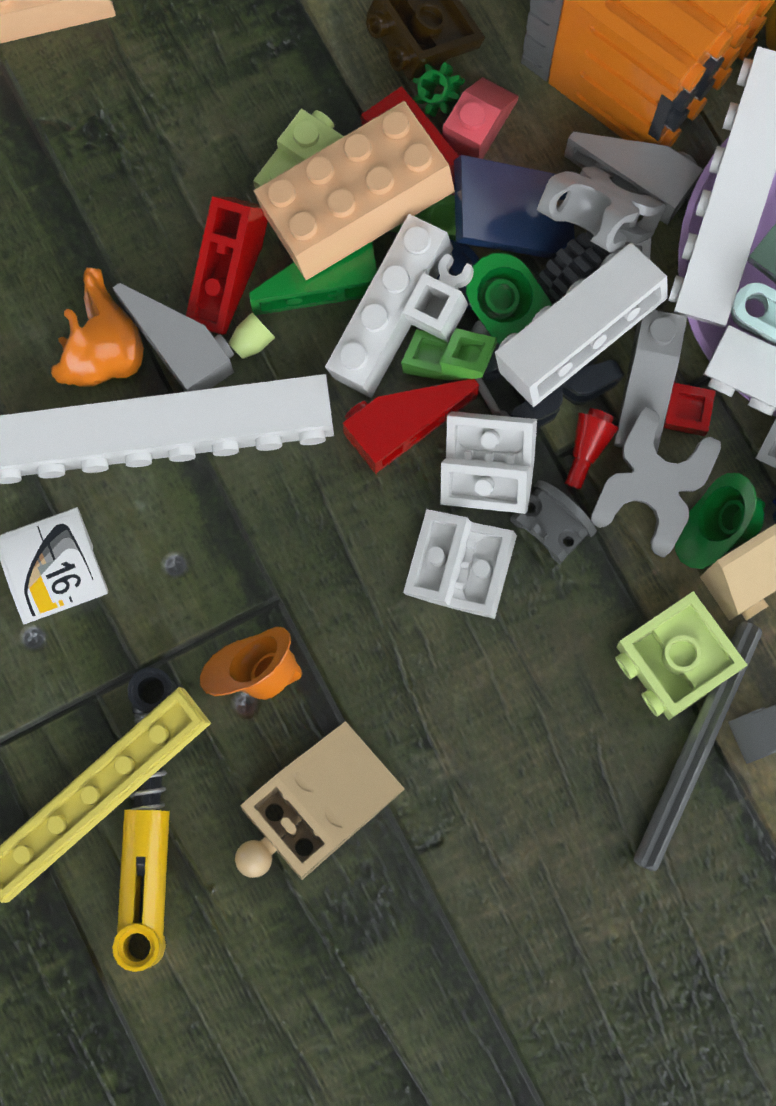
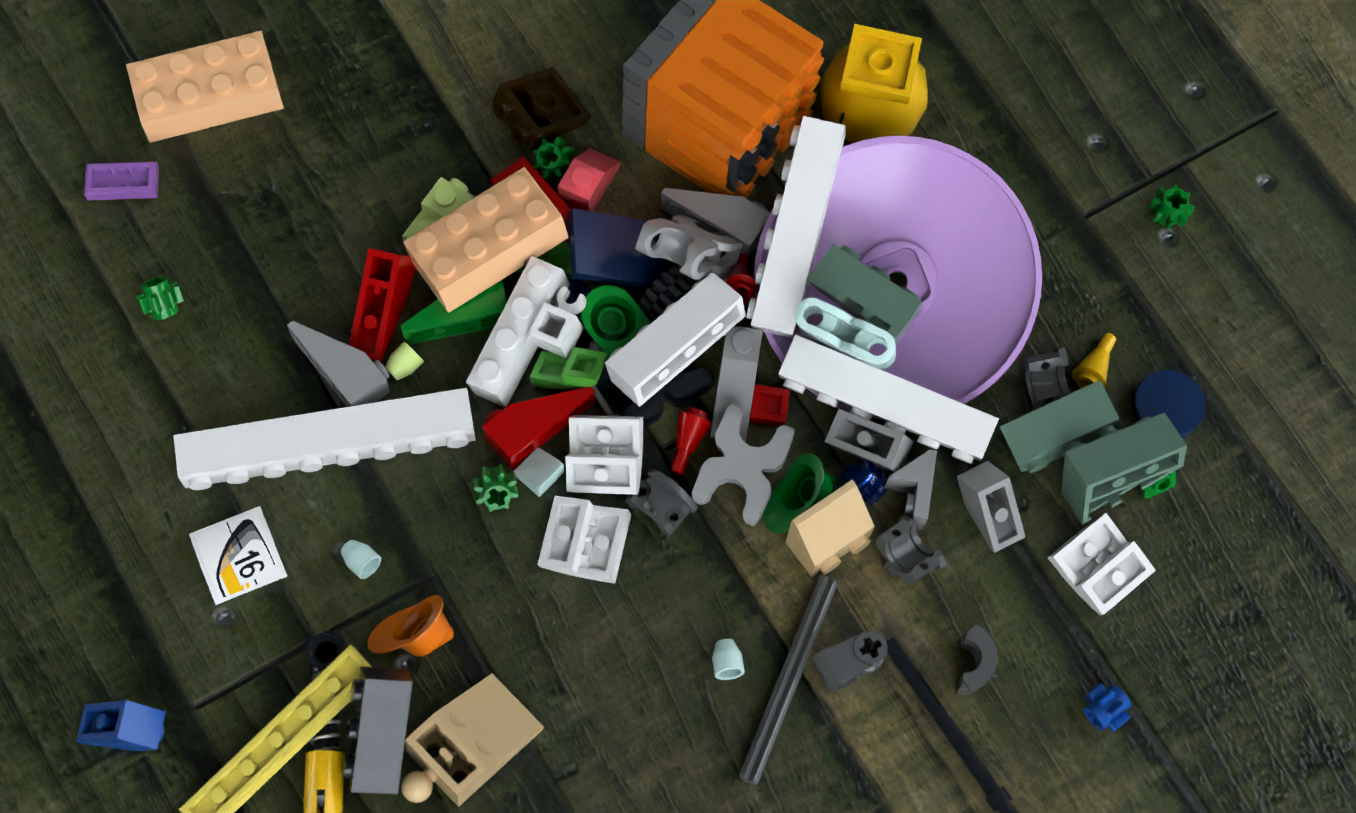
camera: 10 degrees left, 10 degrees down
orange piece [51,267,144,387] -> none
yellowish green plate [615,591,747,720] -> none
none -> light aqua hose [341,540,381,579]
none -> brick [341,667,413,794]
none -> green gear [472,464,519,512]
none -> light aqua slope [513,447,564,497]
none -> light aqua hose [712,639,745,680]
none -> red cone [725,254,759,304]

